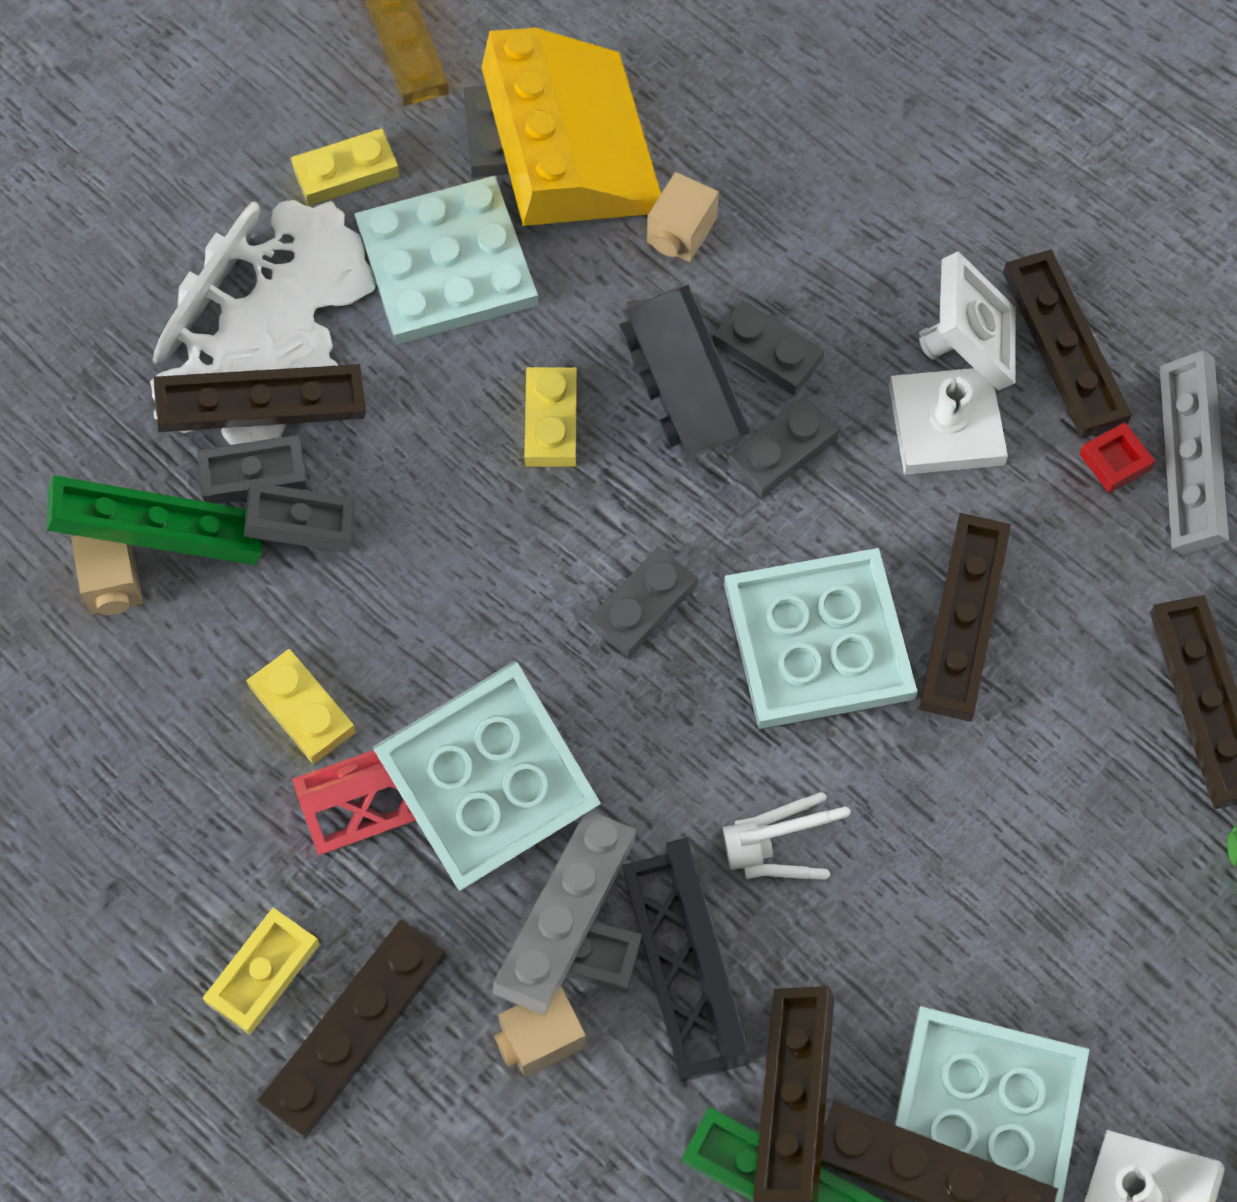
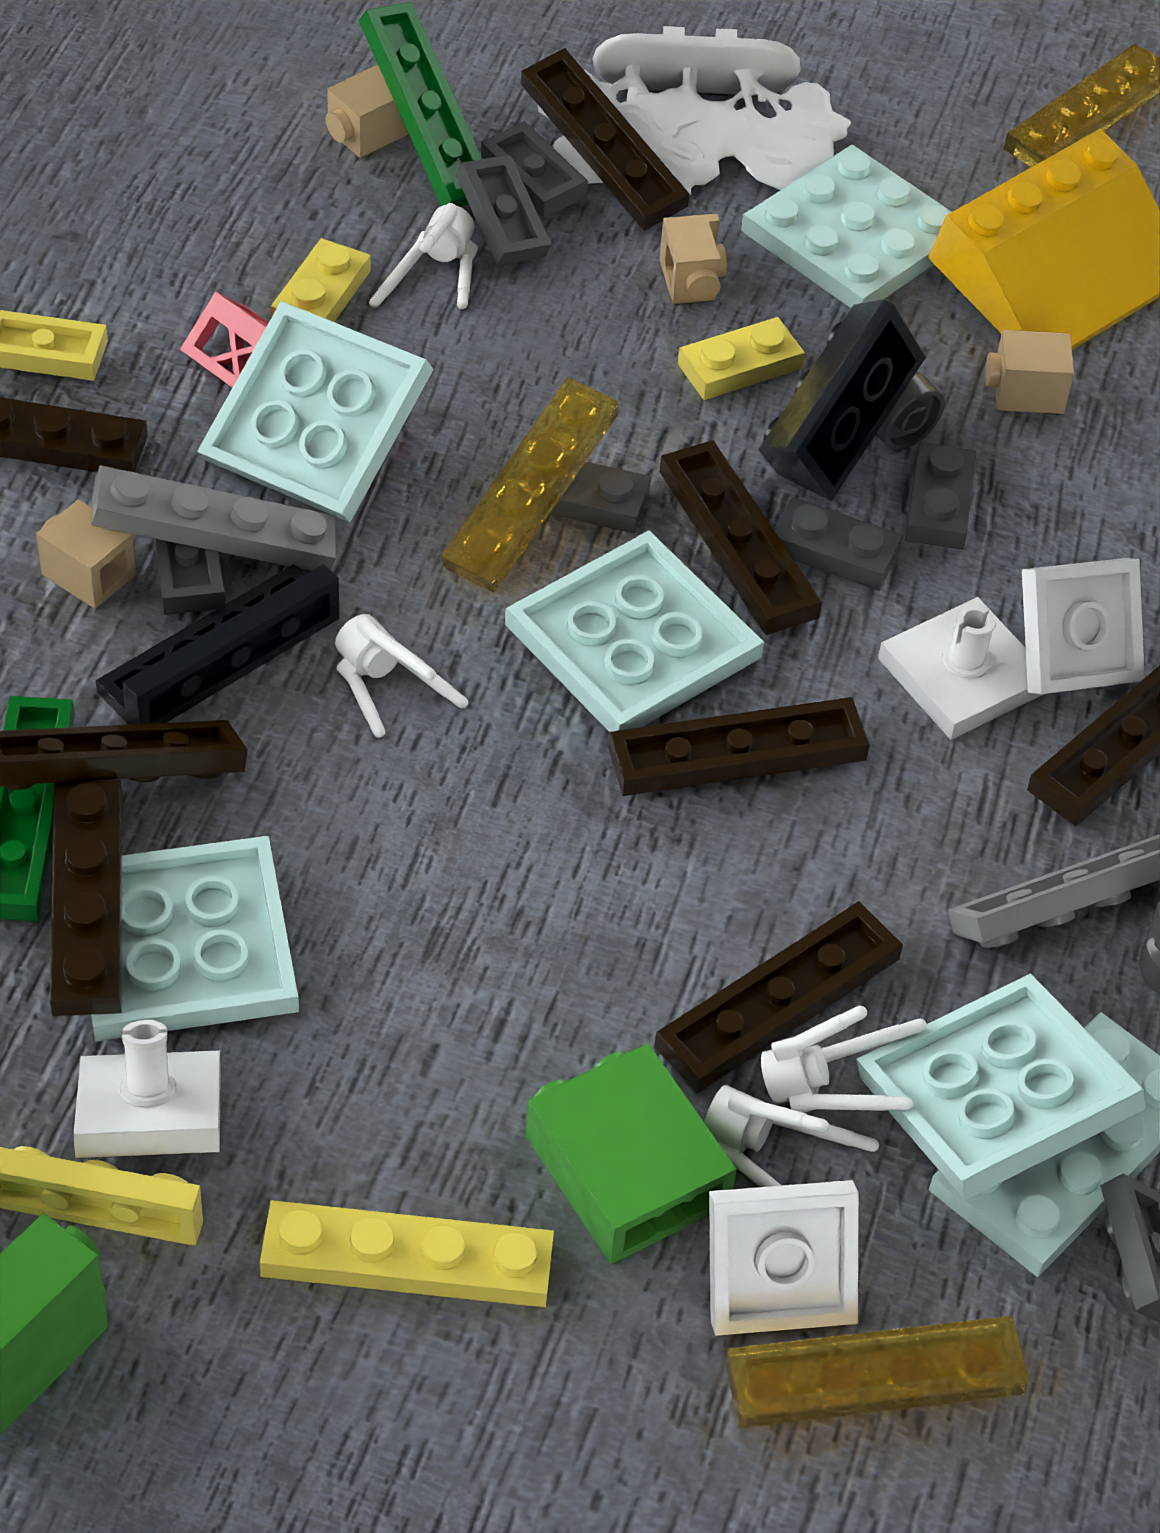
camera: 60 degrees right, 15 degrees down
light yellow plate [291,128,400,206] -> none
red plate [1080,422,1155,493] -> none
none -> white plant [369,203,478,309]
none -> clear yellow plate [441,377,619,593]
none -> tan brick [659,213,727,304]
none -> dark brown plate [659,440,822,636]

